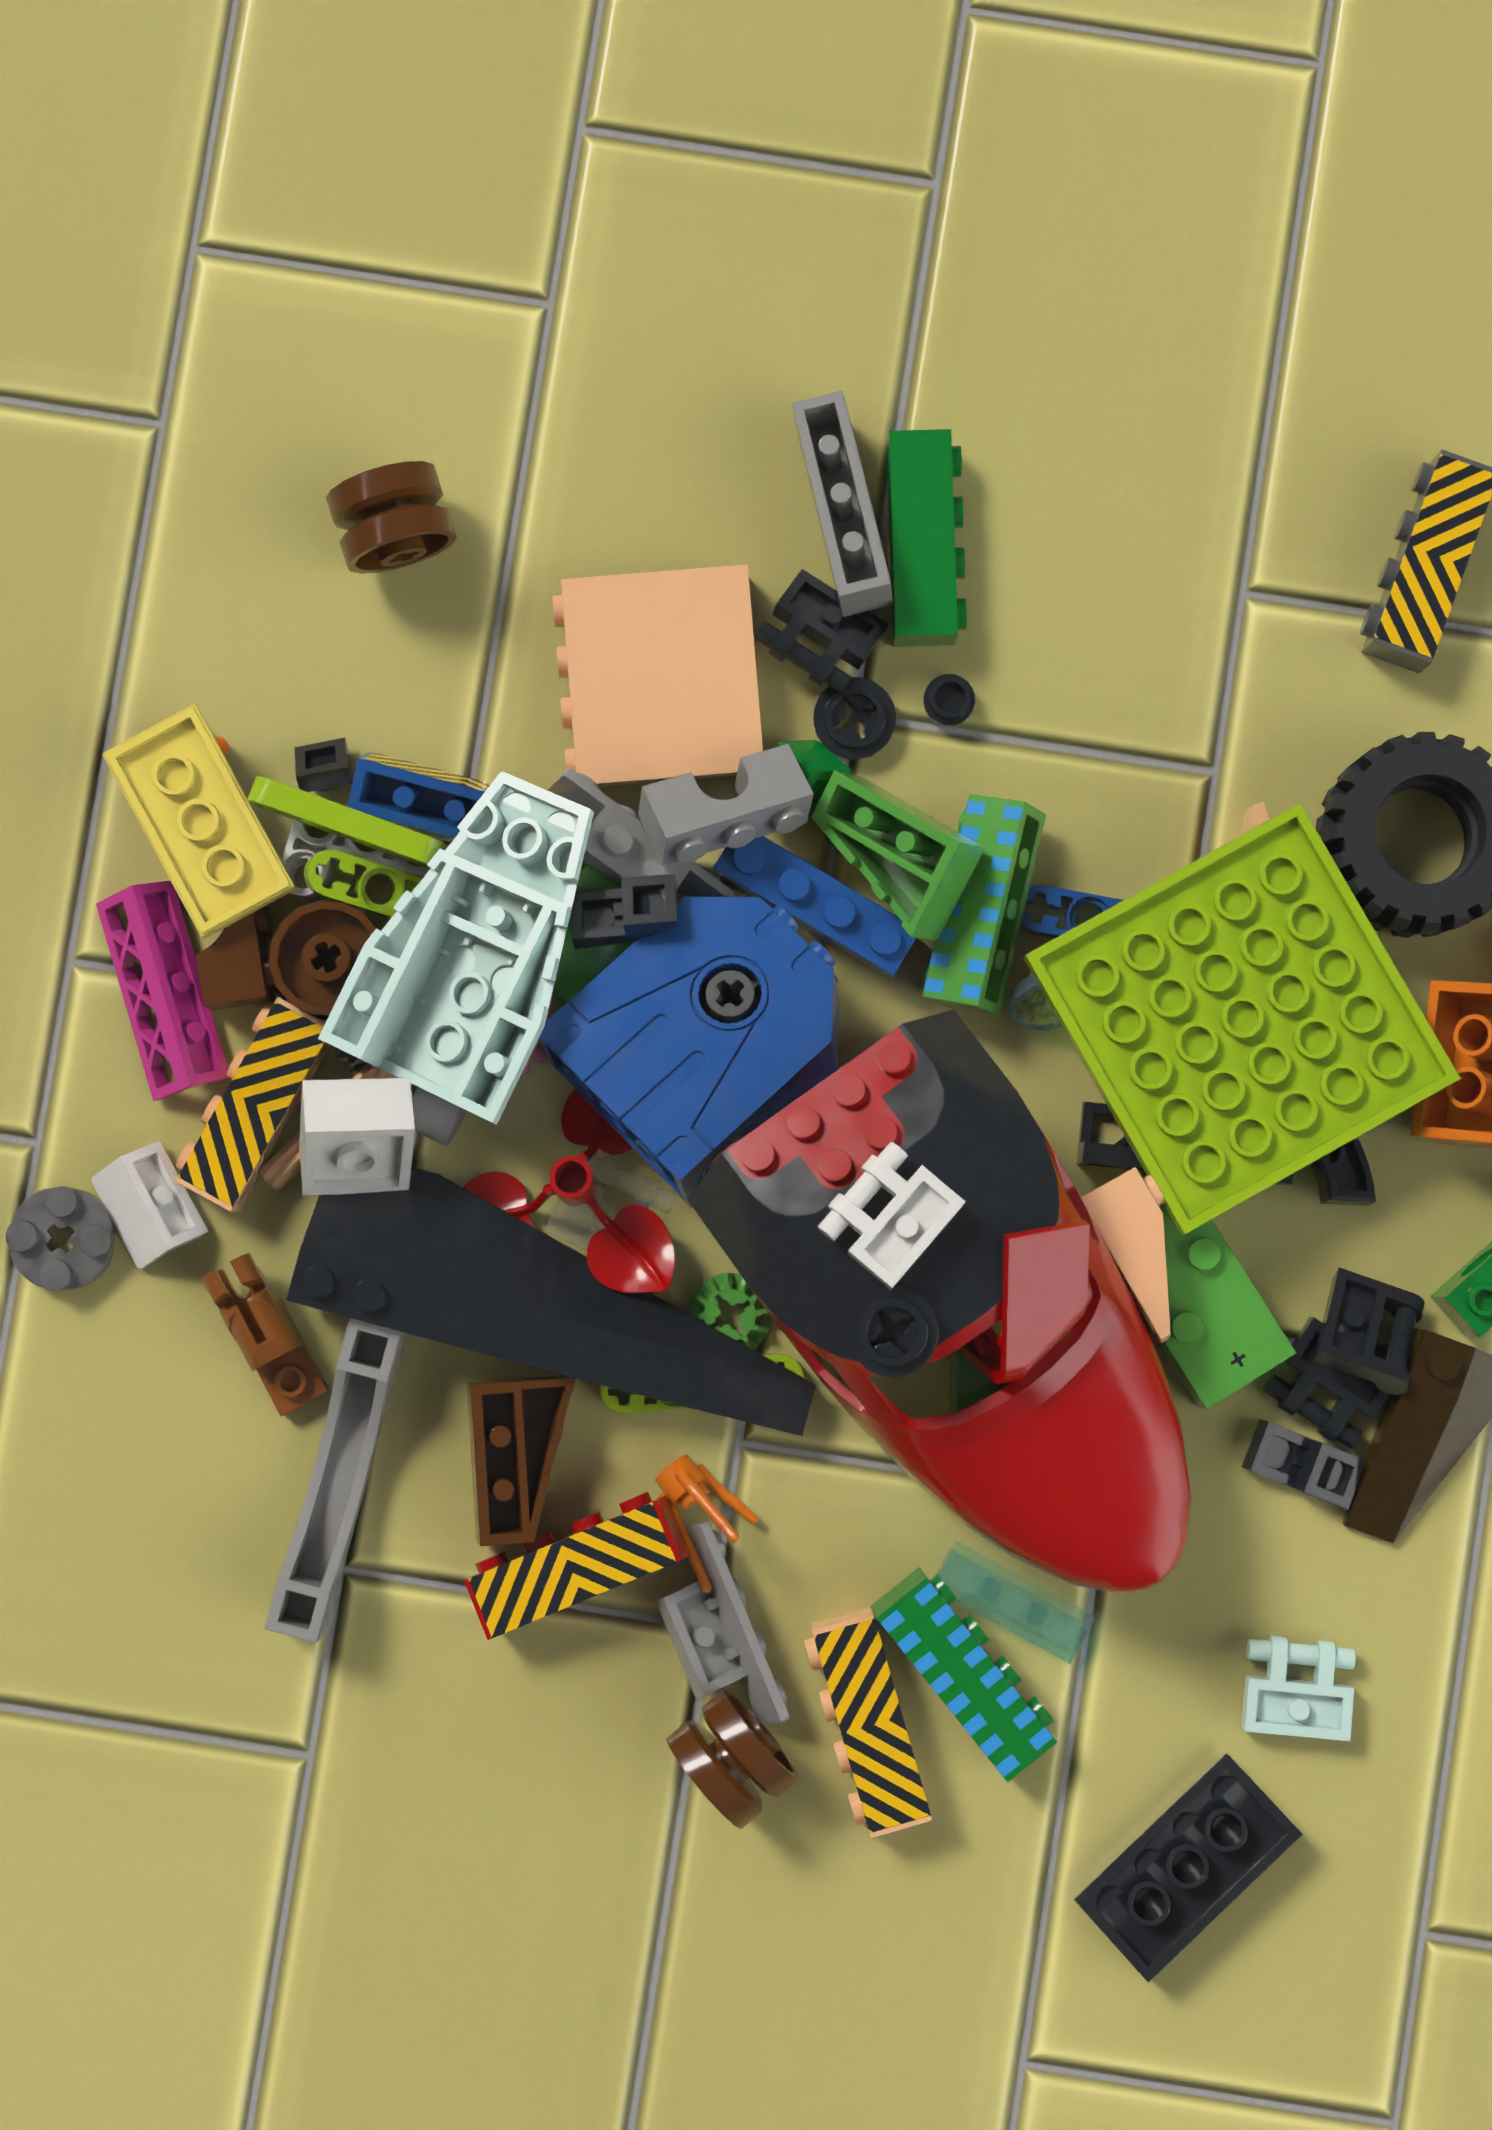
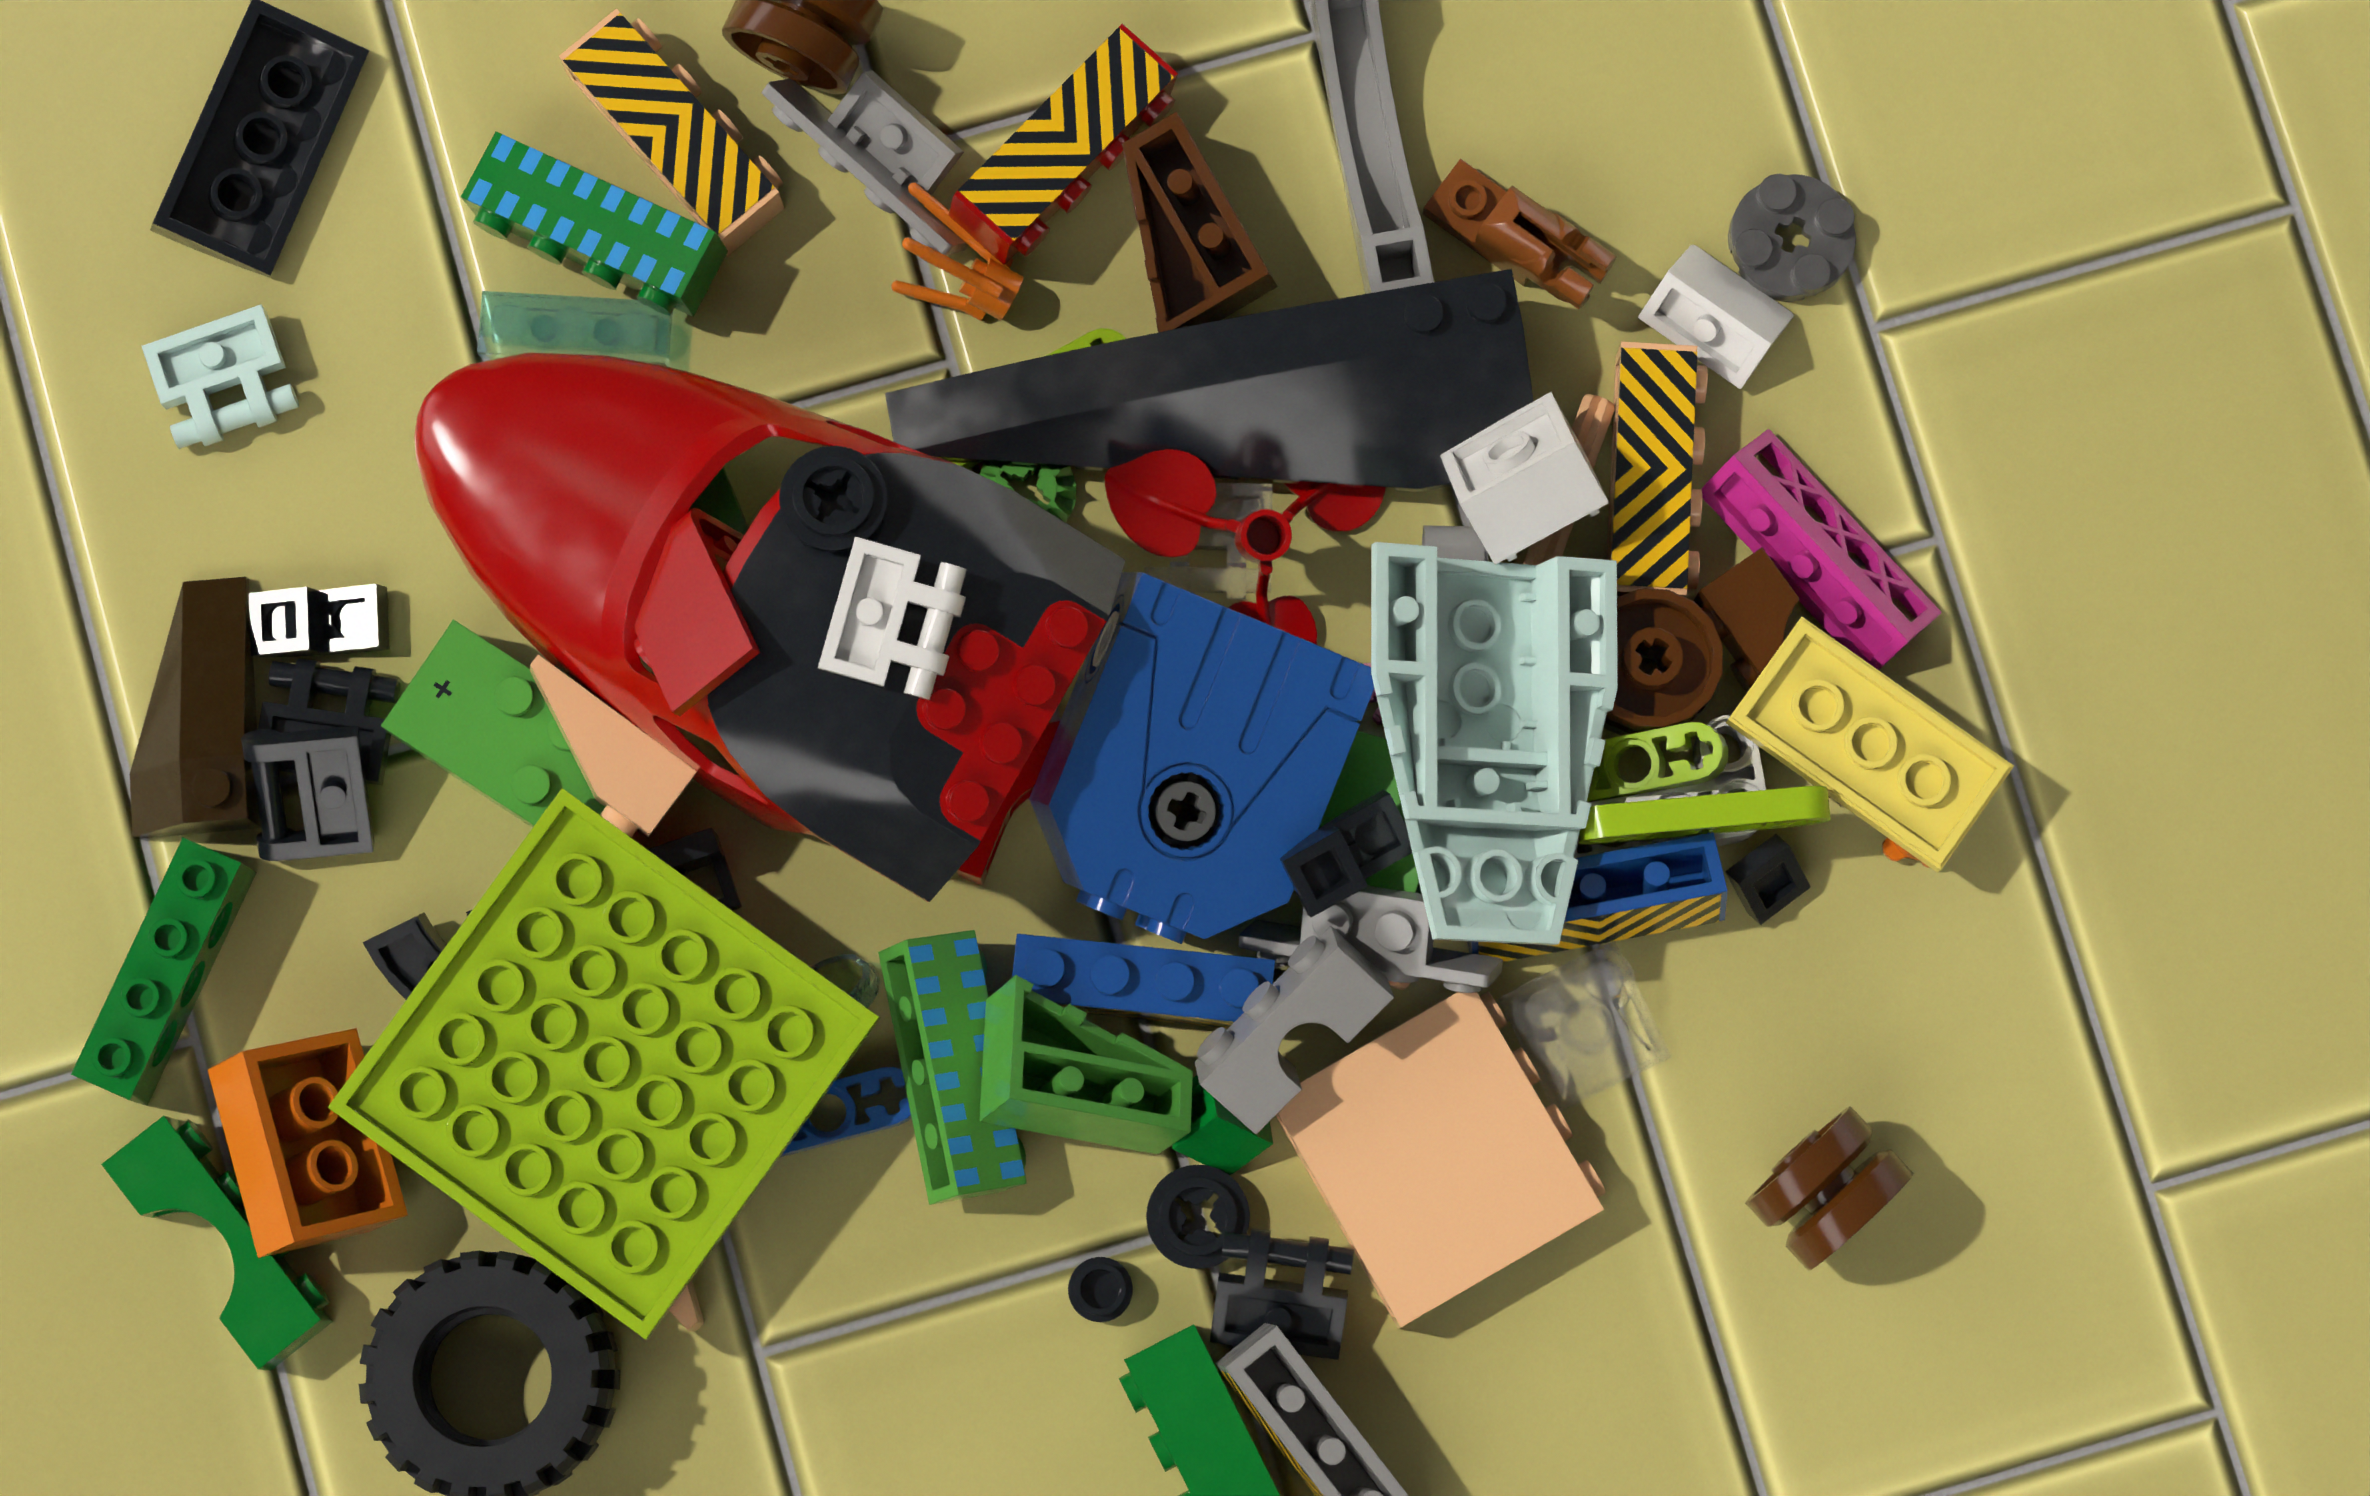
camera: 155 degrees right, 5 degrees down
none -> clear slope [1498,941,1671,1112]

